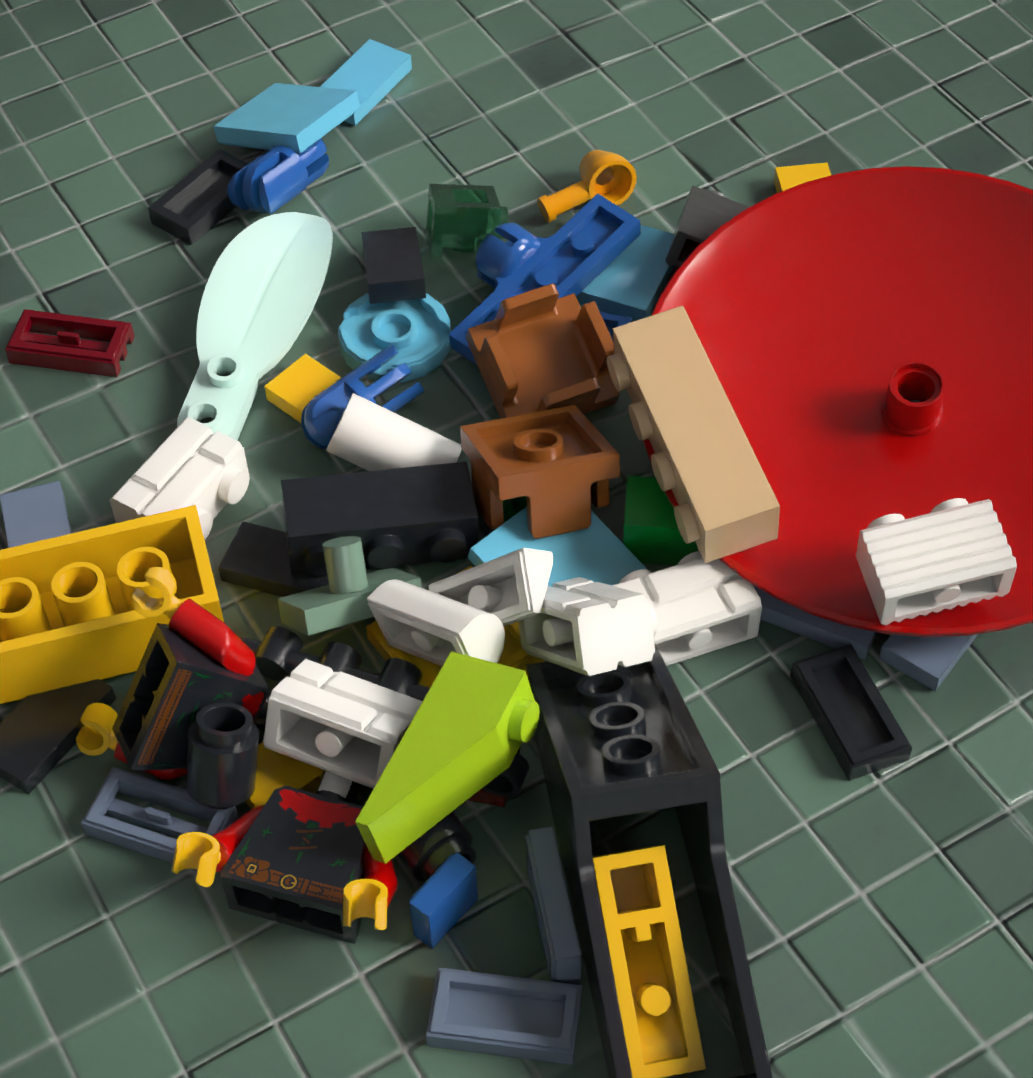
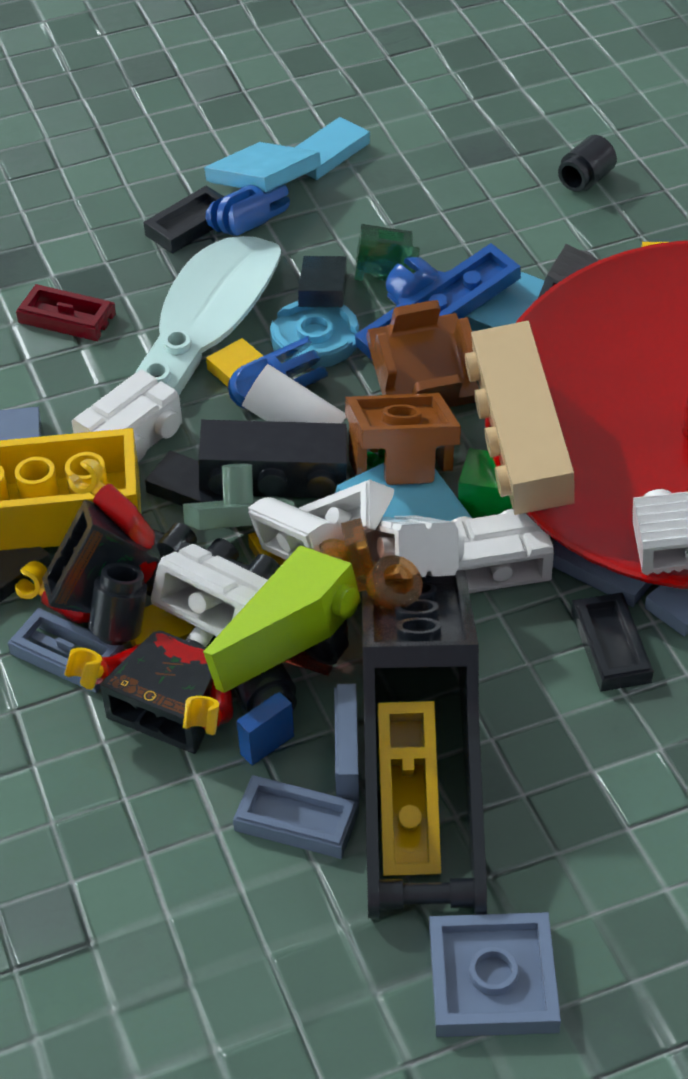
camera: 10 degrees right, 5 degrees down
light orange bar [537,150,637,223] -> none
none -> clear orange tile [319,518,379,592]
none -> clear orange piece [366,555,423,612]
none -> black brick [558,135,617,192]

